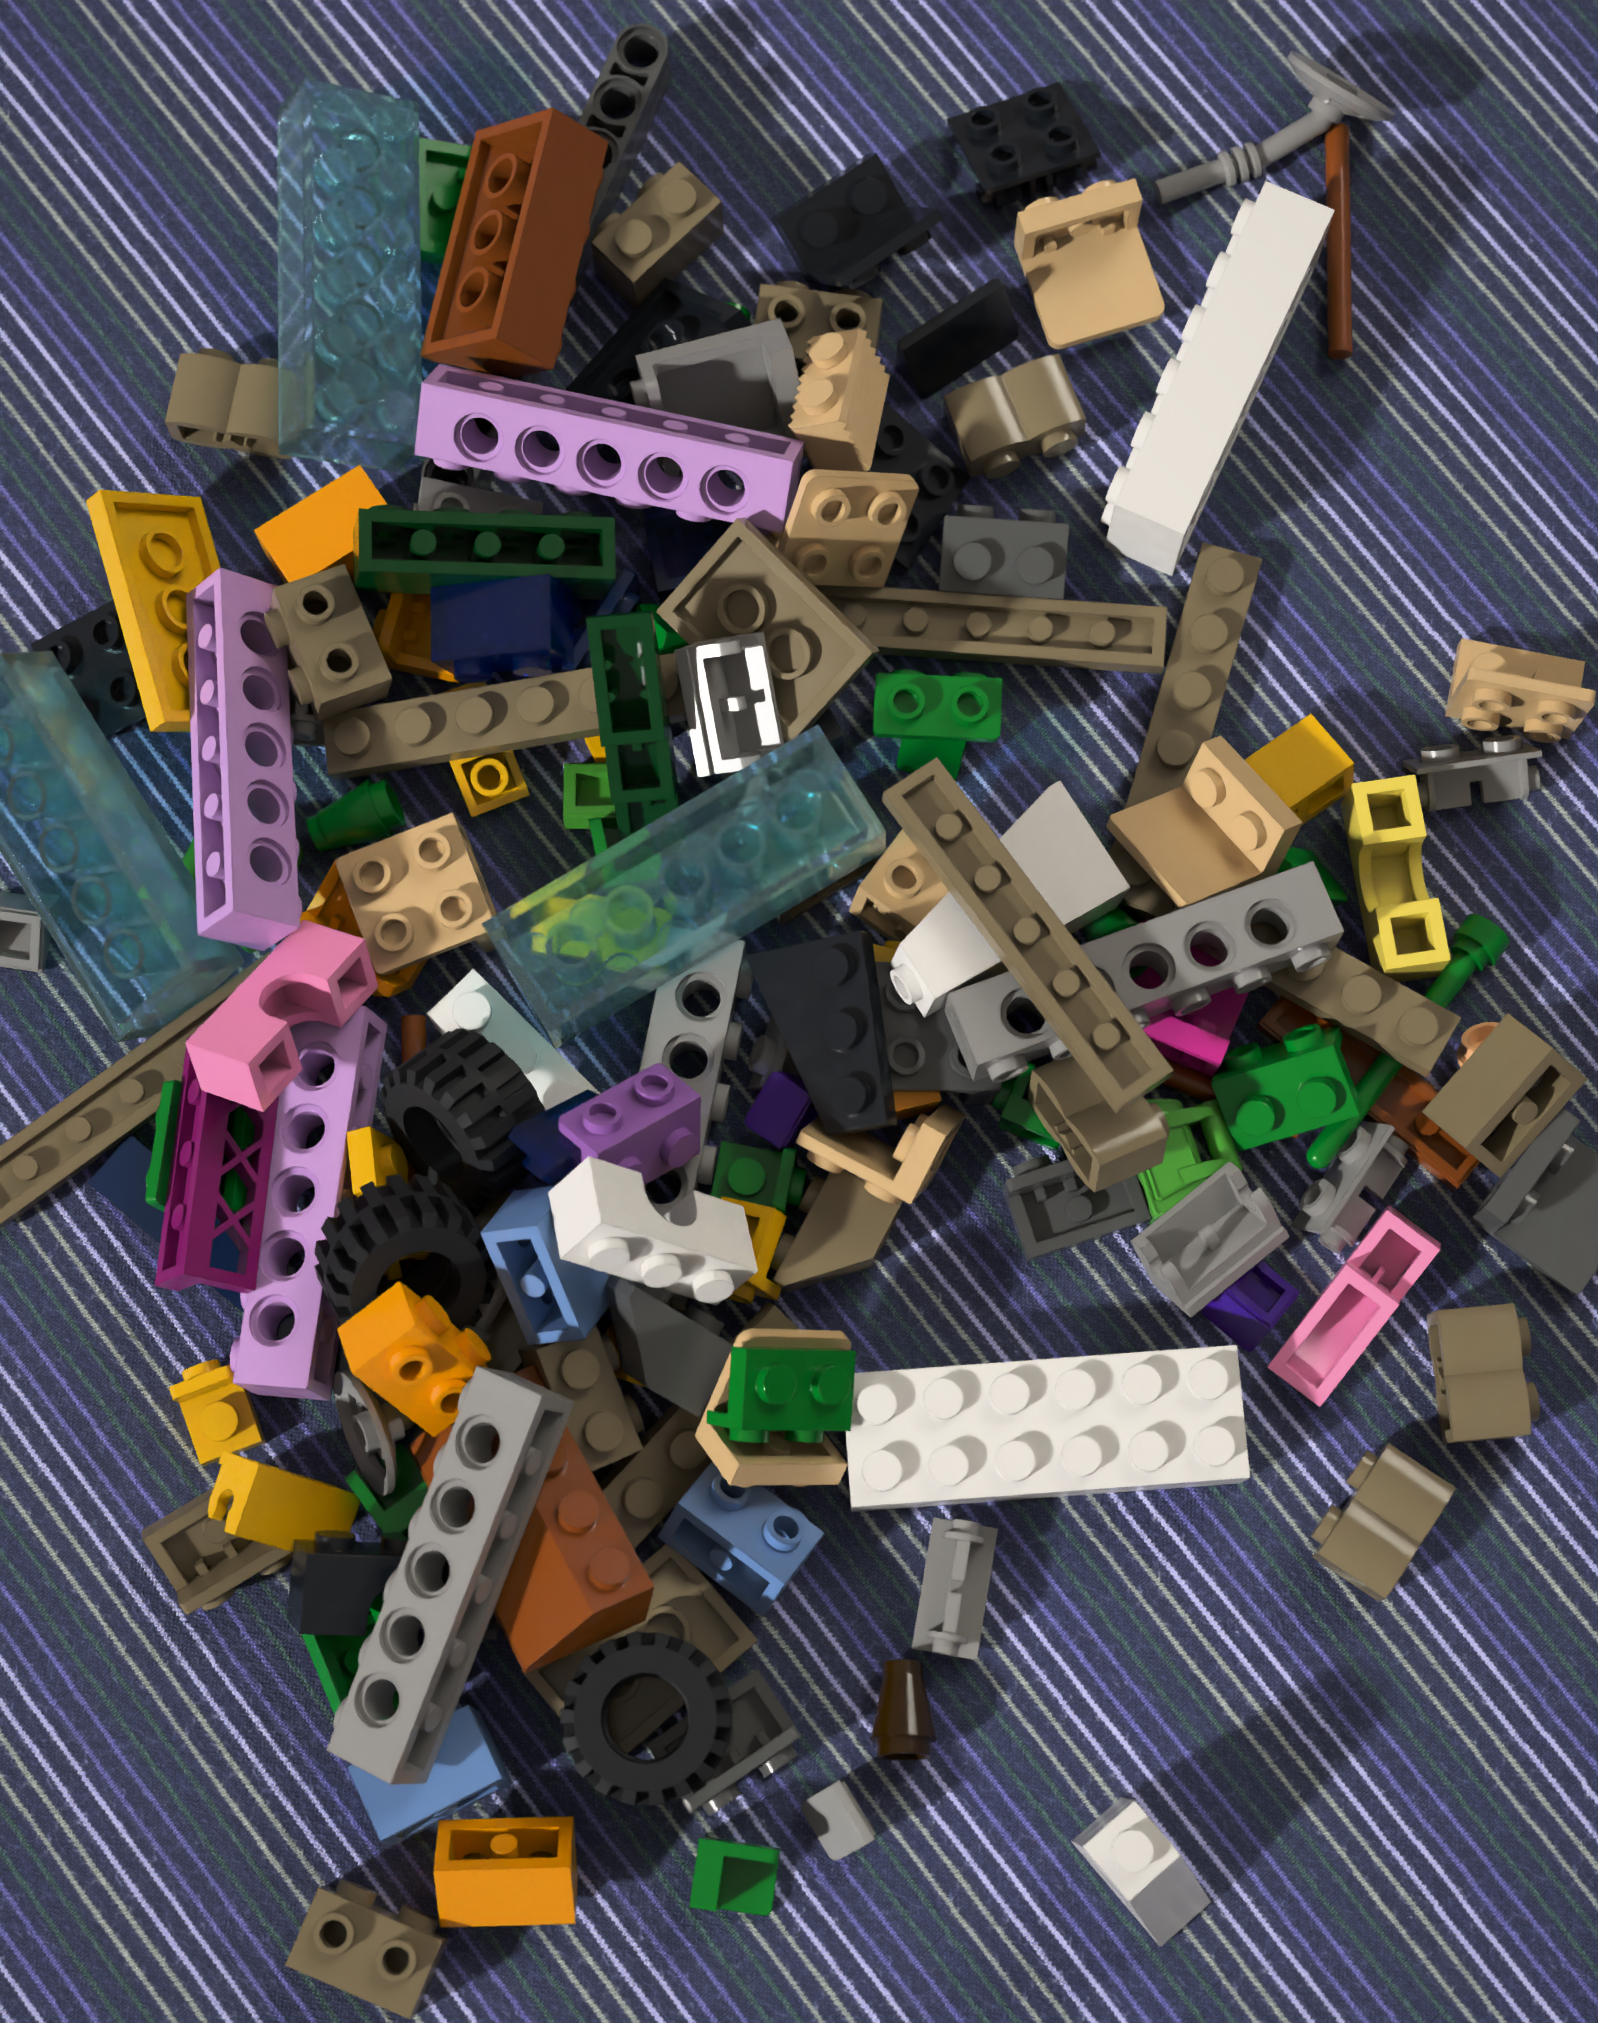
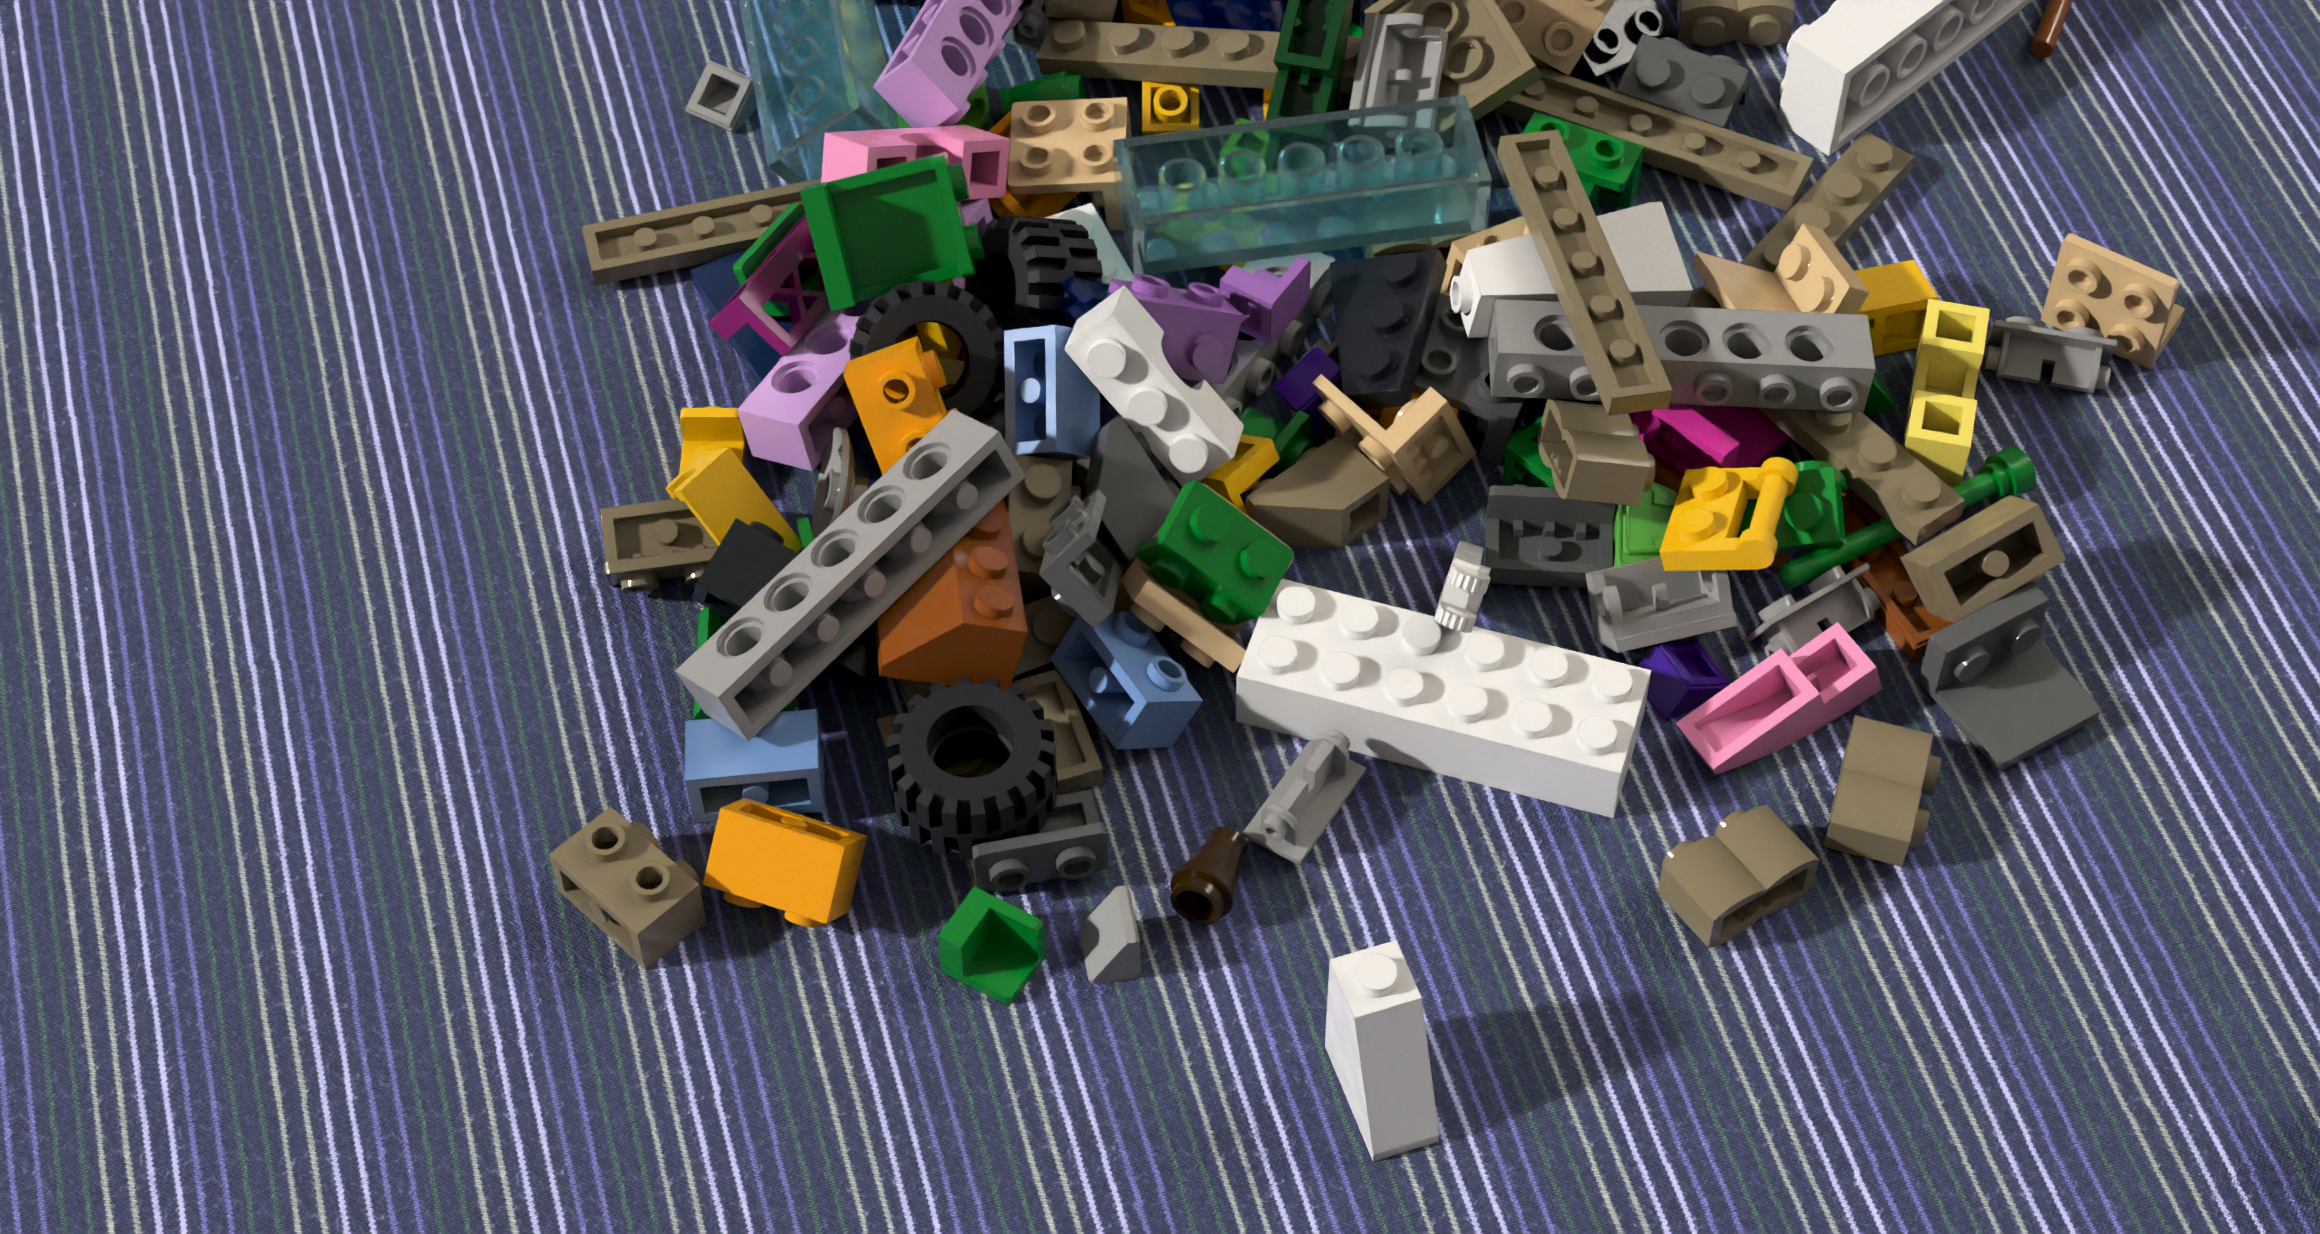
camera: 20 degrees right, 25 degrees down
none -> green panel [800,152,985,311]
none -> dark grey bracket [1039,488,1124,629]
none -> medium lavender panel [1220,256,1311,346]
none -> white hinge [1434,540,1491,633]
none -> yellow plate [1659,457,1798,571]

